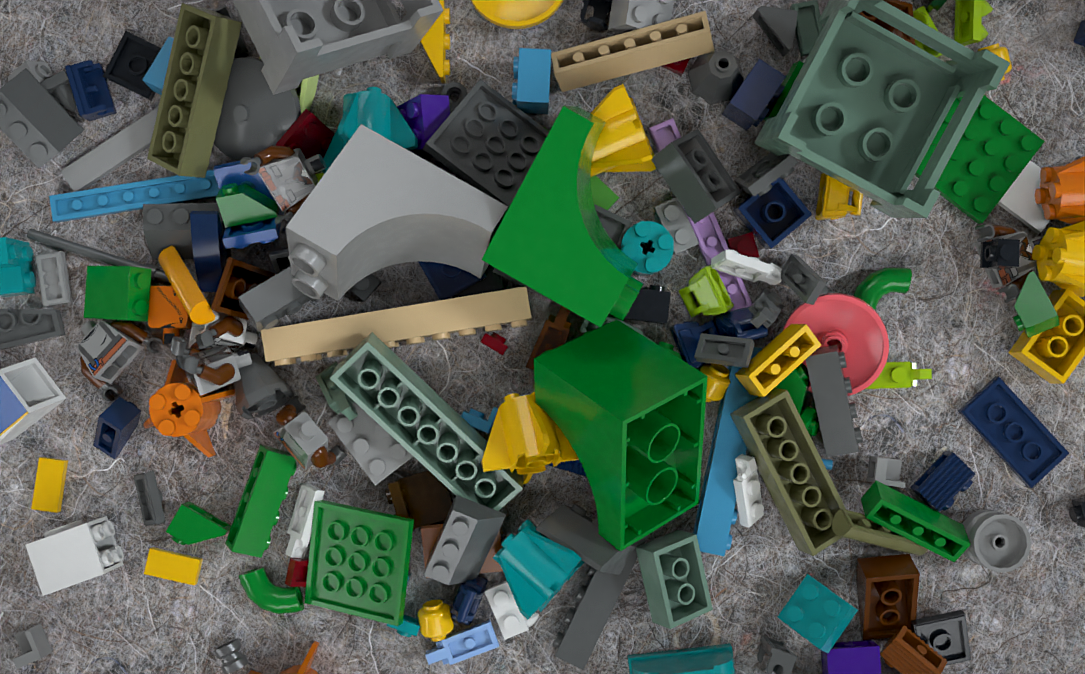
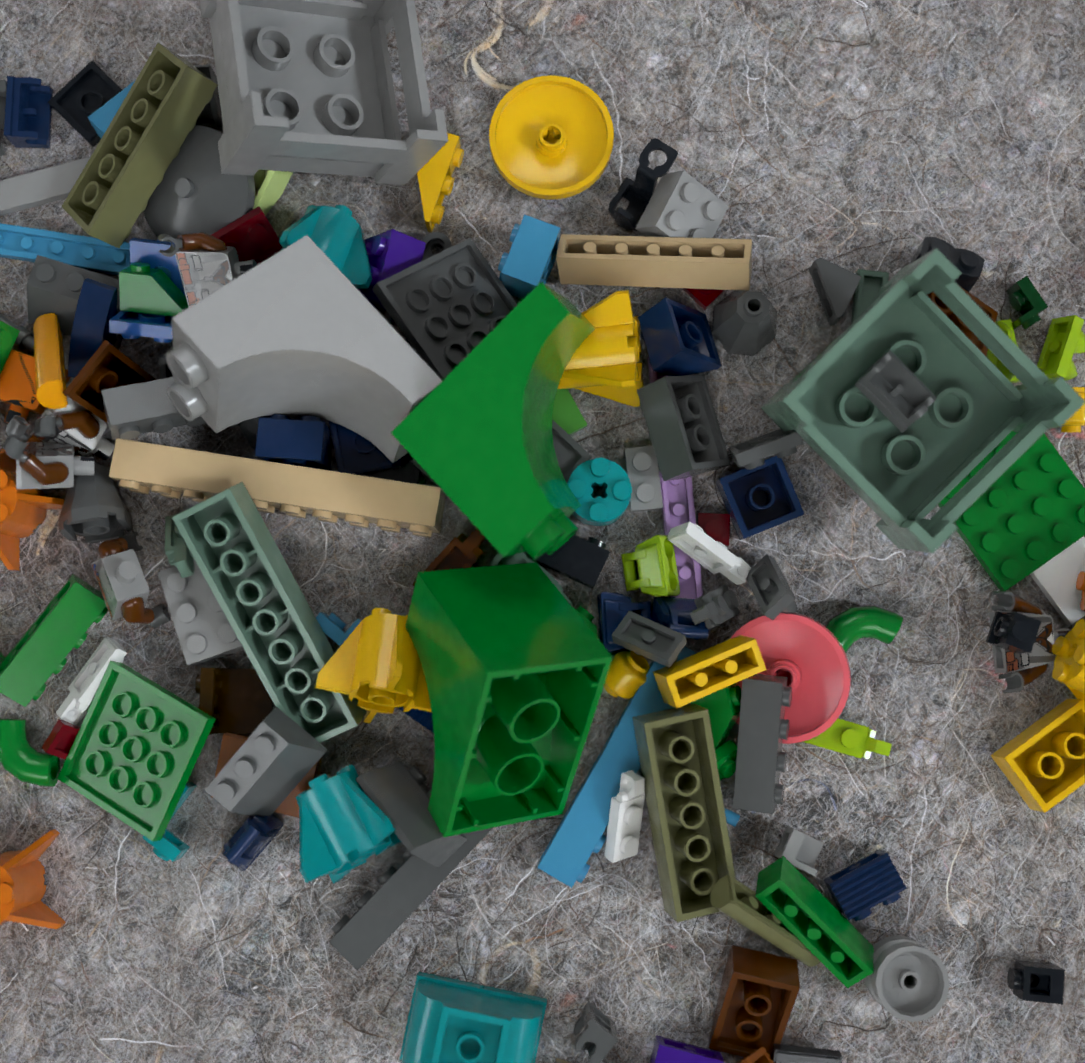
camera: 20 degrees right, 5 degrees down
yellow head [417,599,454,641] -> none
light blue hinge [425,620,499,665] -> none
dark red plate [480,332,508,356] -> none
white plate [485,580,539,640] -> none
sand green brick [635,530,713,629] -> none
dark blue brick [722,59,786,131] -> none
teal brick [777,574,858,653] -> none
yellow piece [815,173,863,220] -> none
dark blue tile [958,376,1069,488] -> none
green slope [1012,271,1060,338] -> none
none -> dark blue slope [255,414,332,471]
none -> dark blue slope [638,297,722,376]
none -> dark grey hinge [855,350,937,432]

